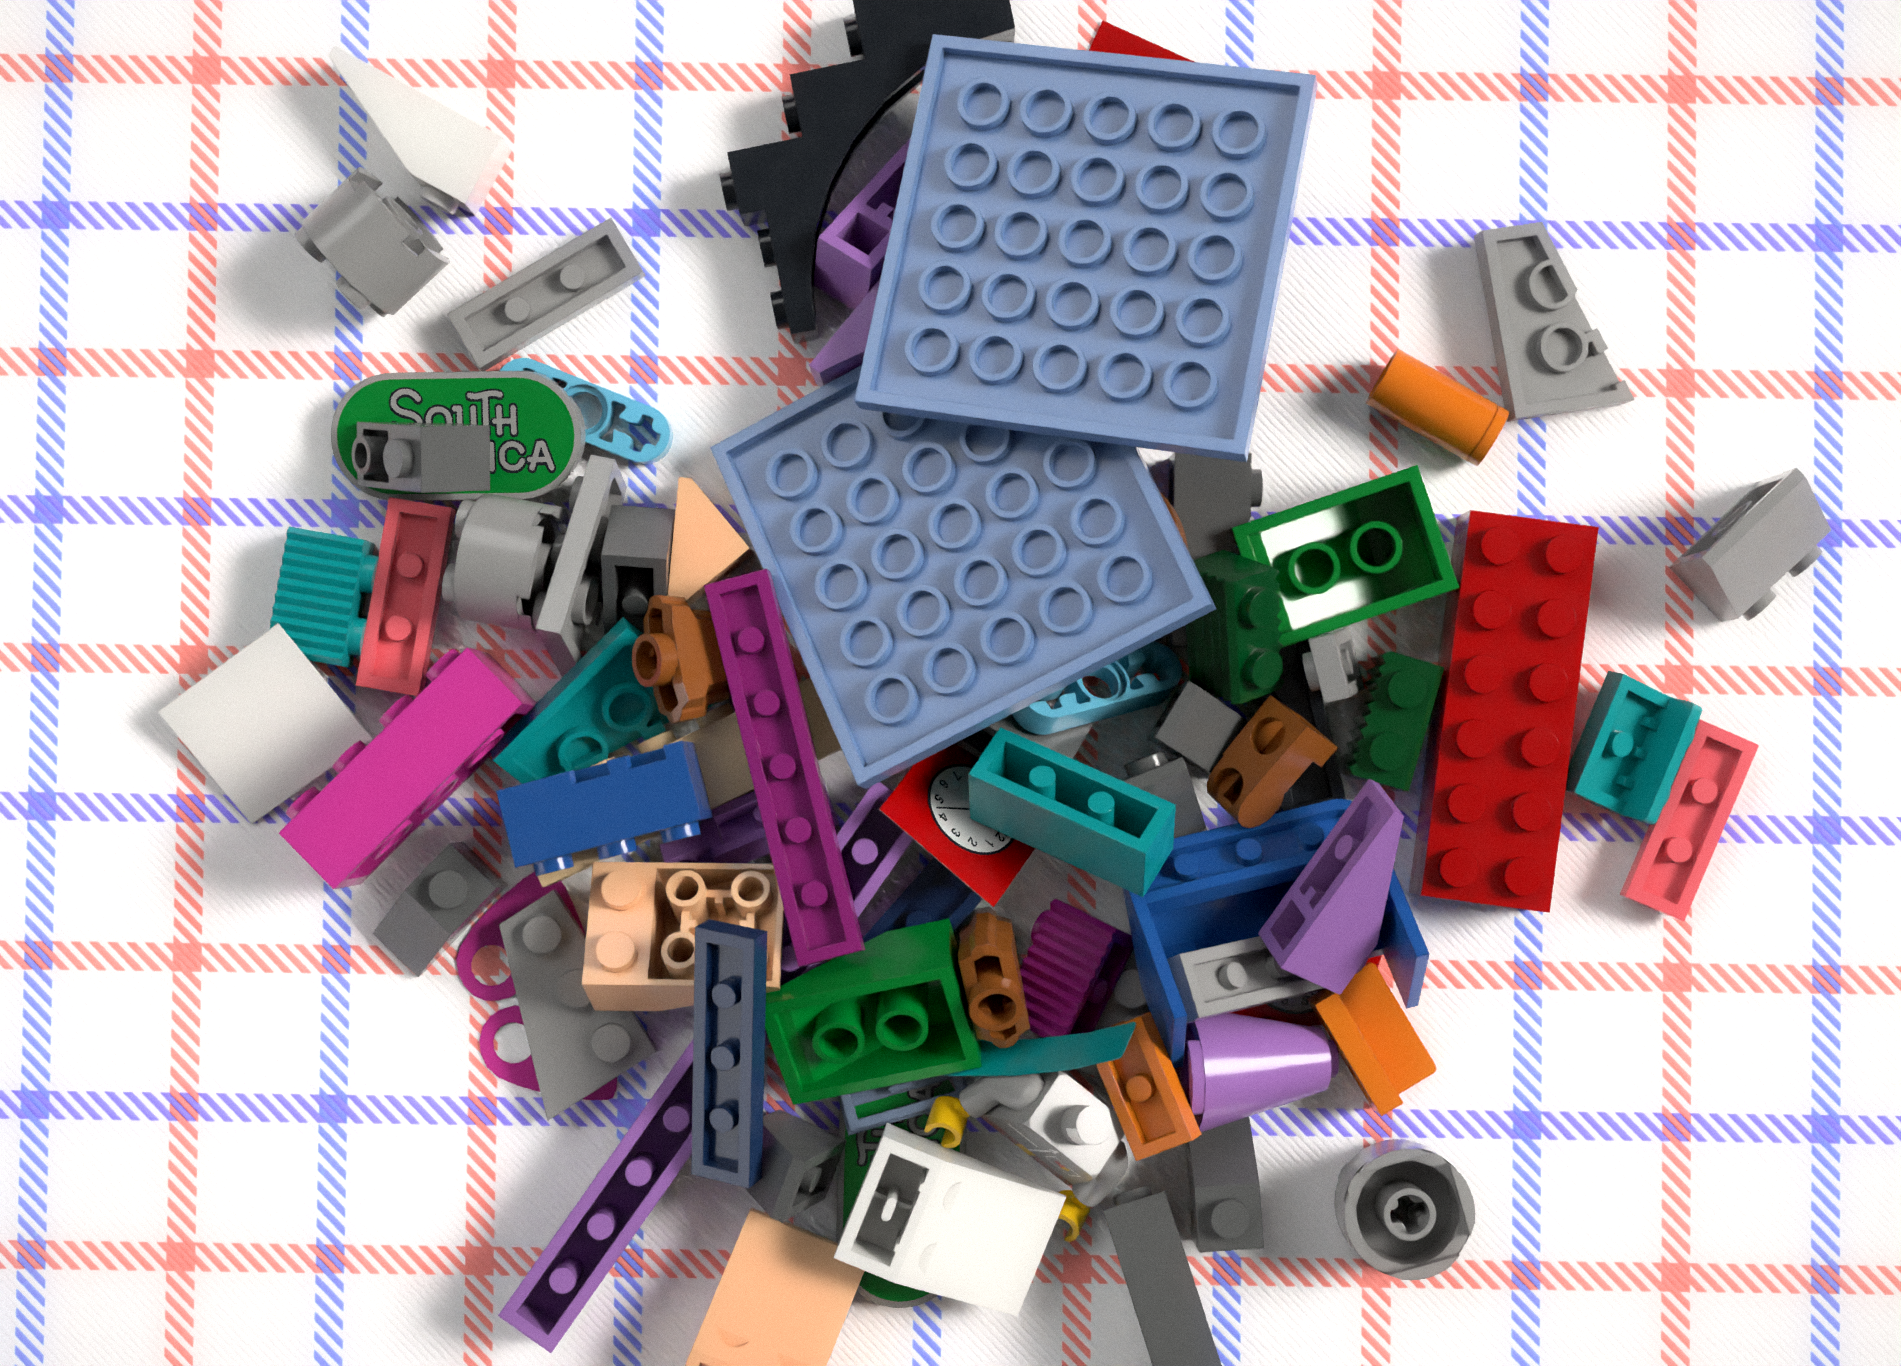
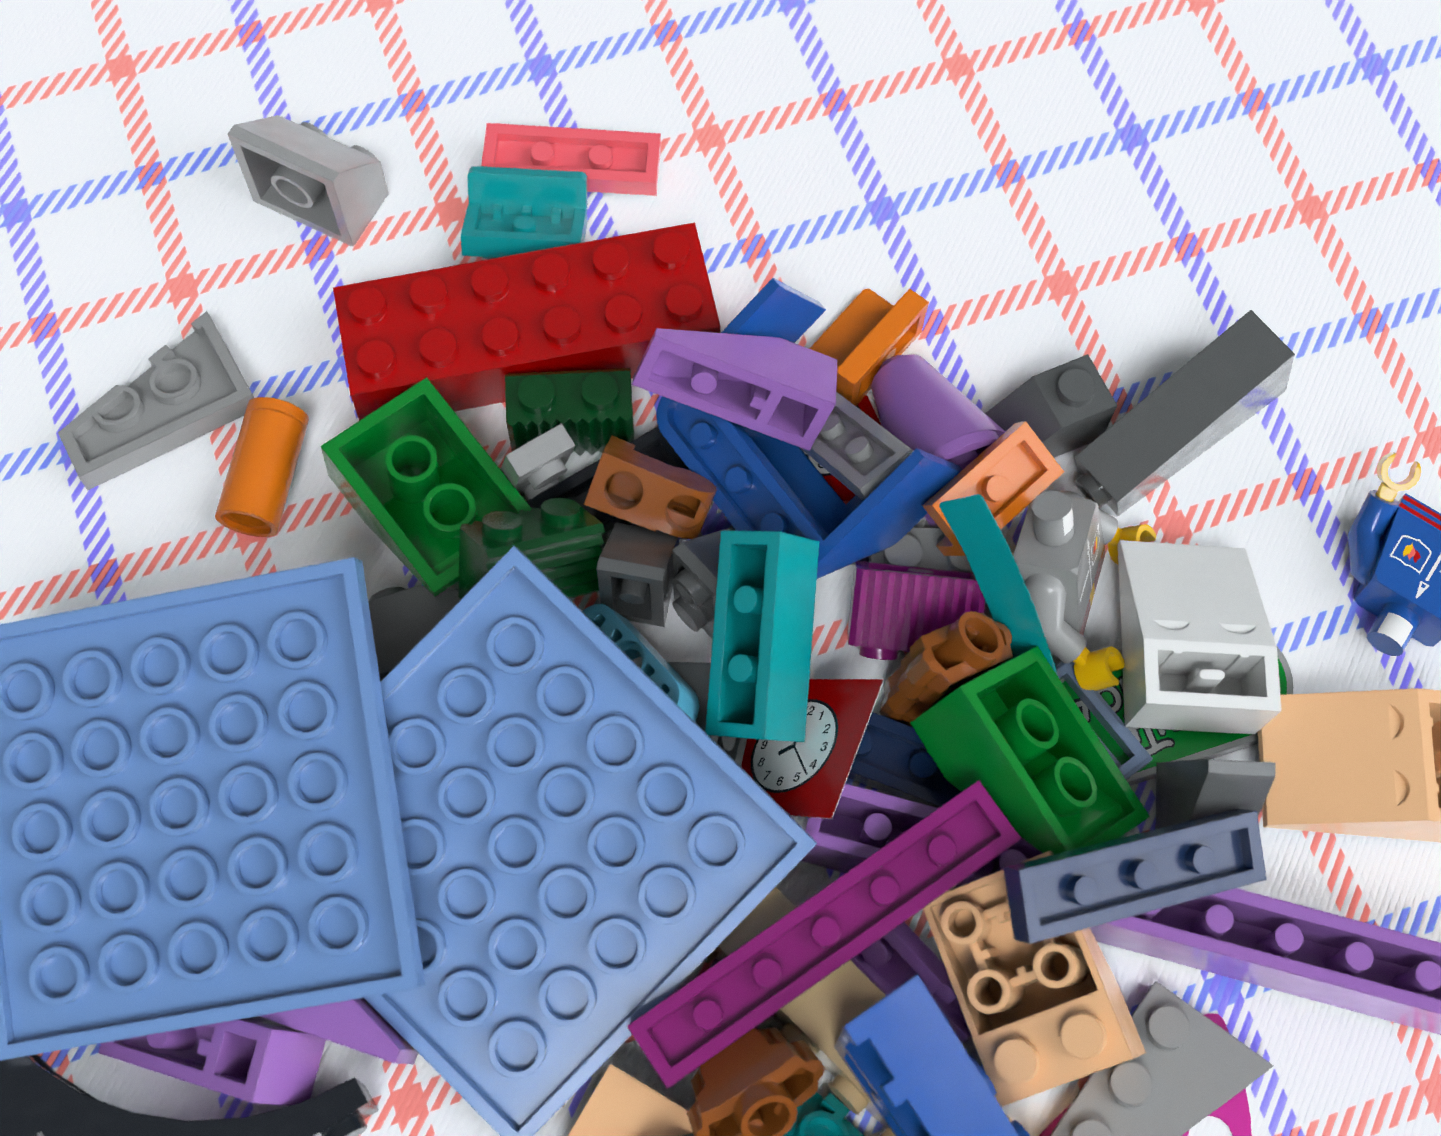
camera: 115 degrees left, 20 degrees down
light grey brick [1334,1139,1476,1281] -> none

